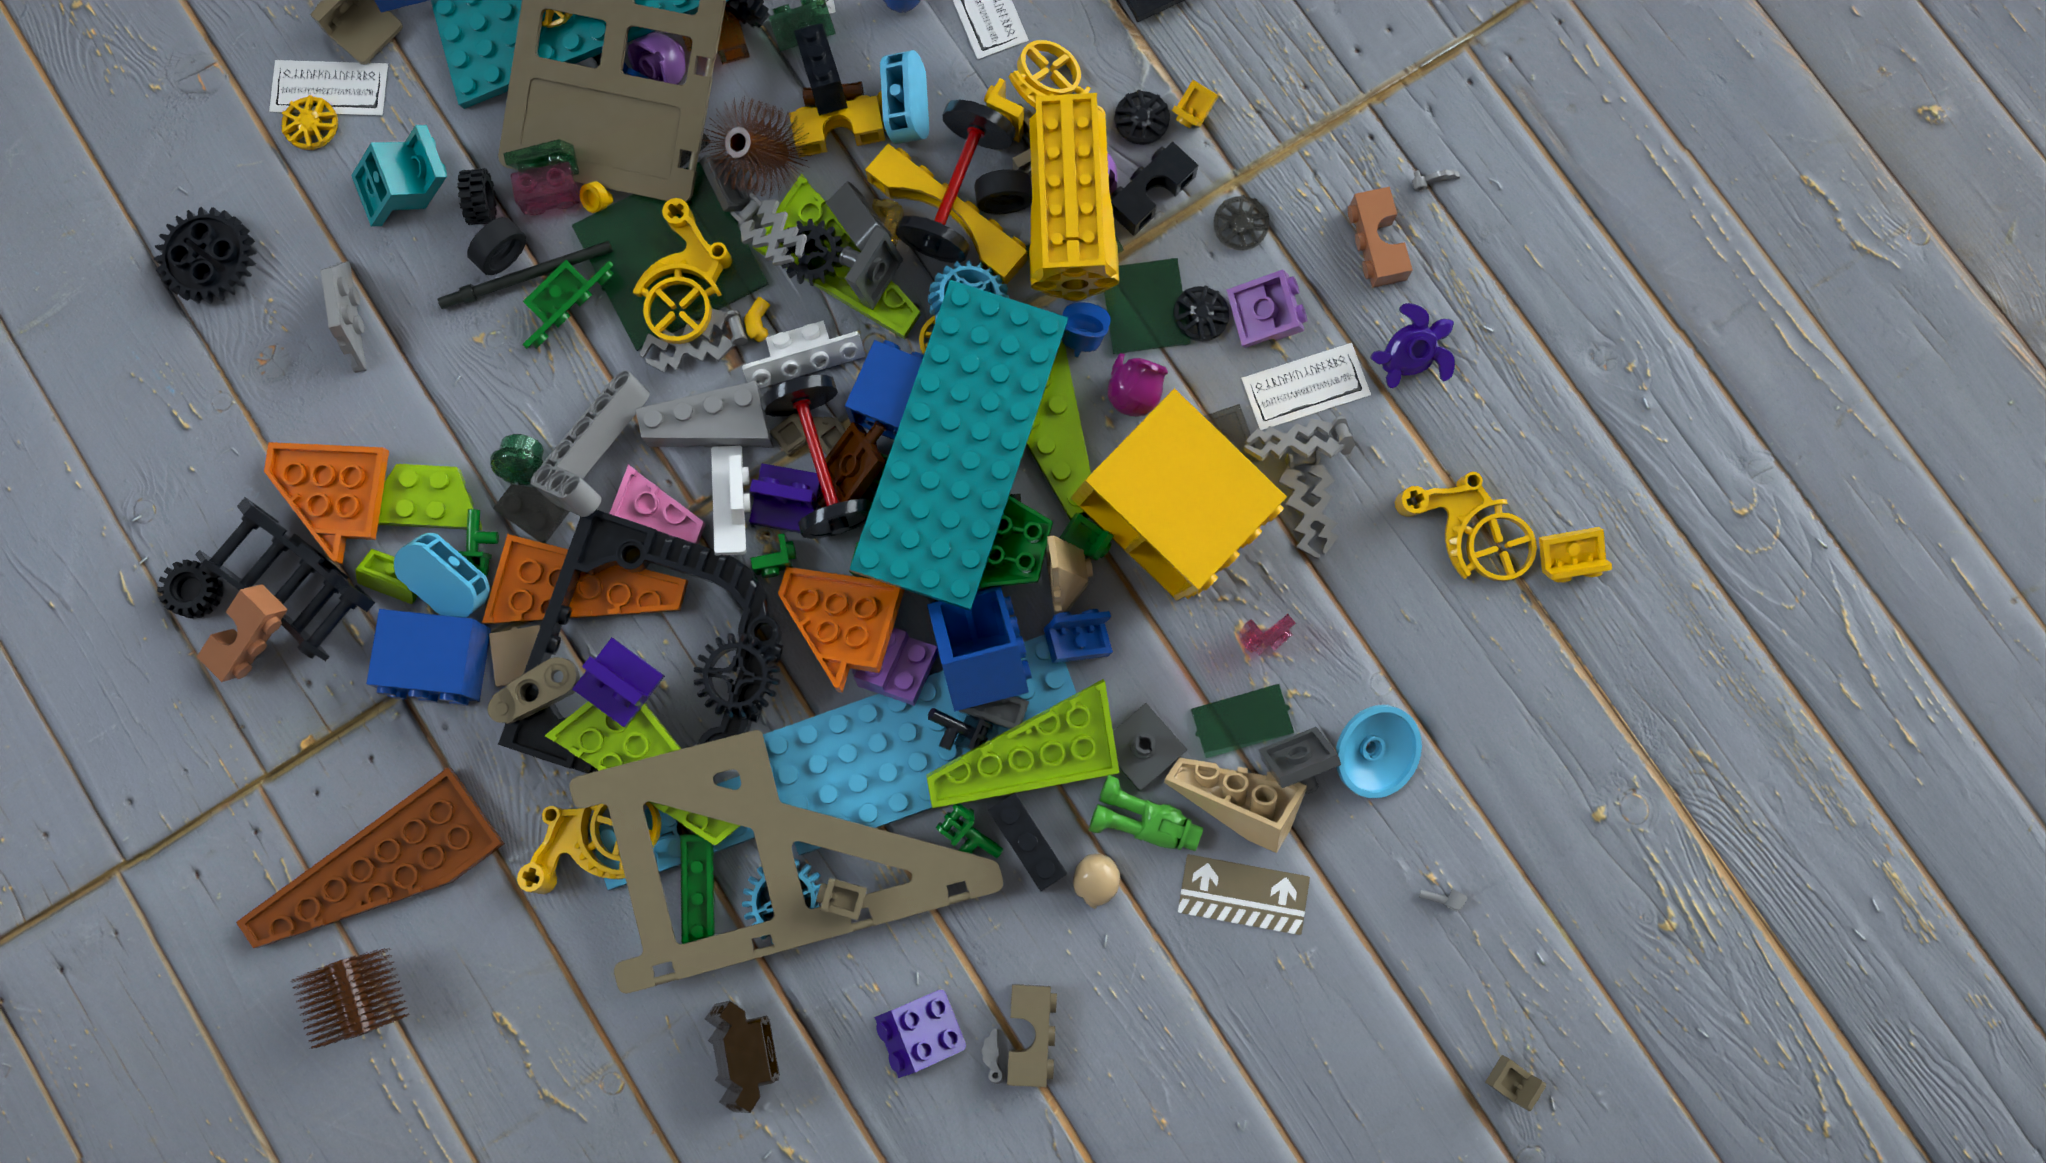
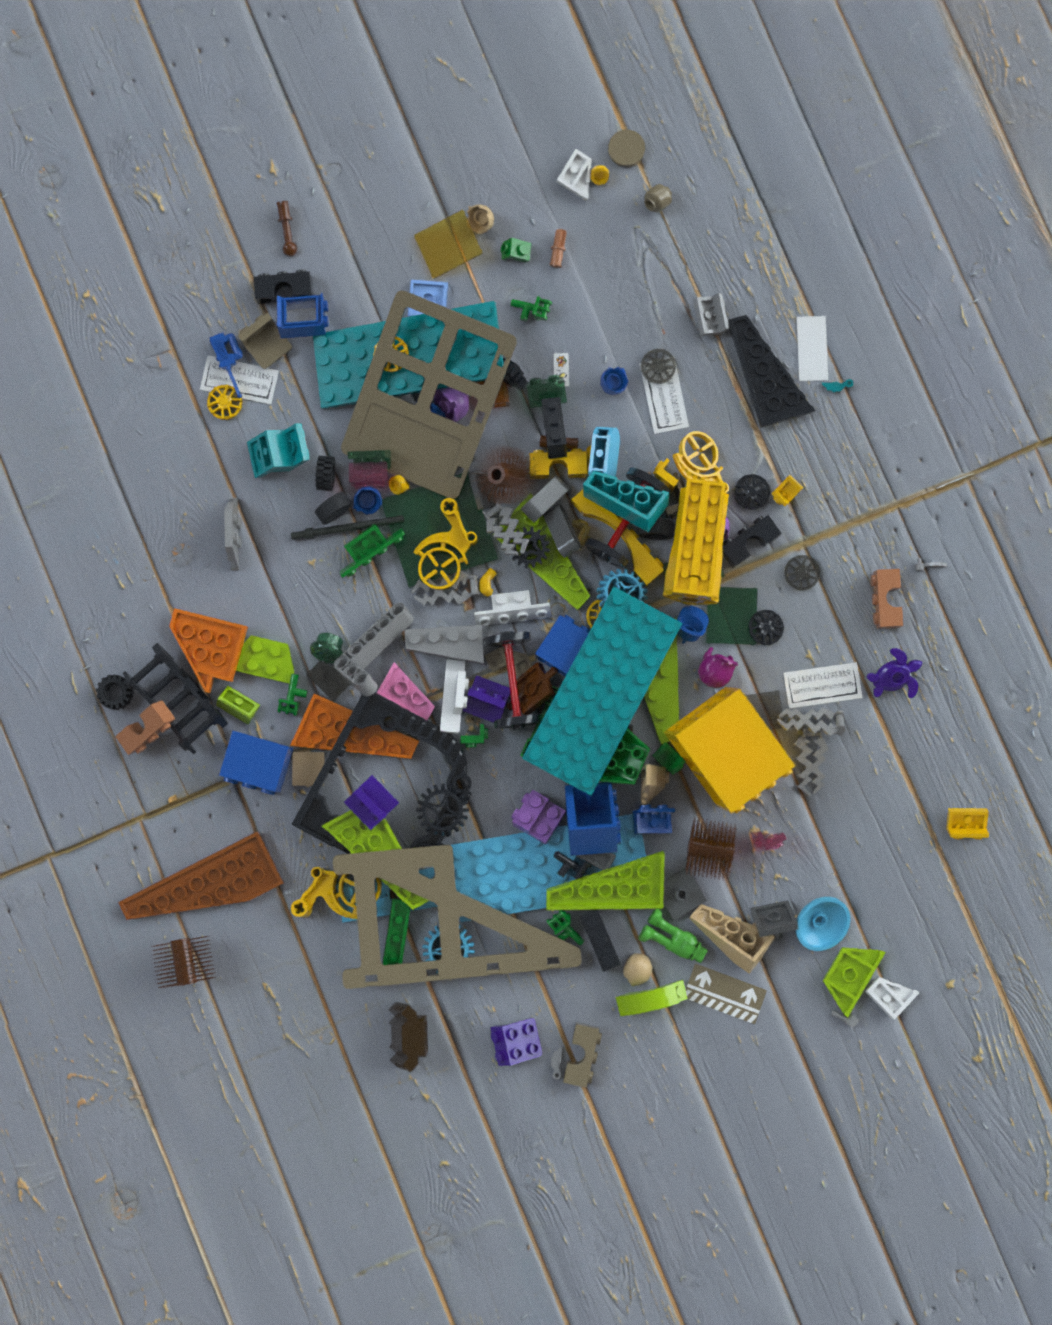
camera: 10 degrees right, 5 degrees up
black gear [154,207,257,304] -> none
medium azure brick [394,533,490,618] -> none
dark tan piece [487,657,580,724] -> none
orange wing [778,567,905,693] -> none
dark tan bracket [816,878,867,920] -> none
dark grey tile [839,227,903,310] -> none
clear green piece [1190,684,1294,759] -> none
medium lavender plate [1226,269,1308,348] -> none
yellow piece [1395,472,1537,581] -> none
dark tan bracket [1485,1055,1546,1111] -> none
none -> blue piece [209,332,243,398]
none -> blue hair [352,486,383,515]
none -> beam [521,475,570,523]
none -> teal wedge [583,471,669,532]
none -> lime arch [616,980,688,1016]
none -> reddish brown piece [686,818,737,881]
none -> lime wing [822,947,886,1017]
none -> white wing [865,977,919,1020]

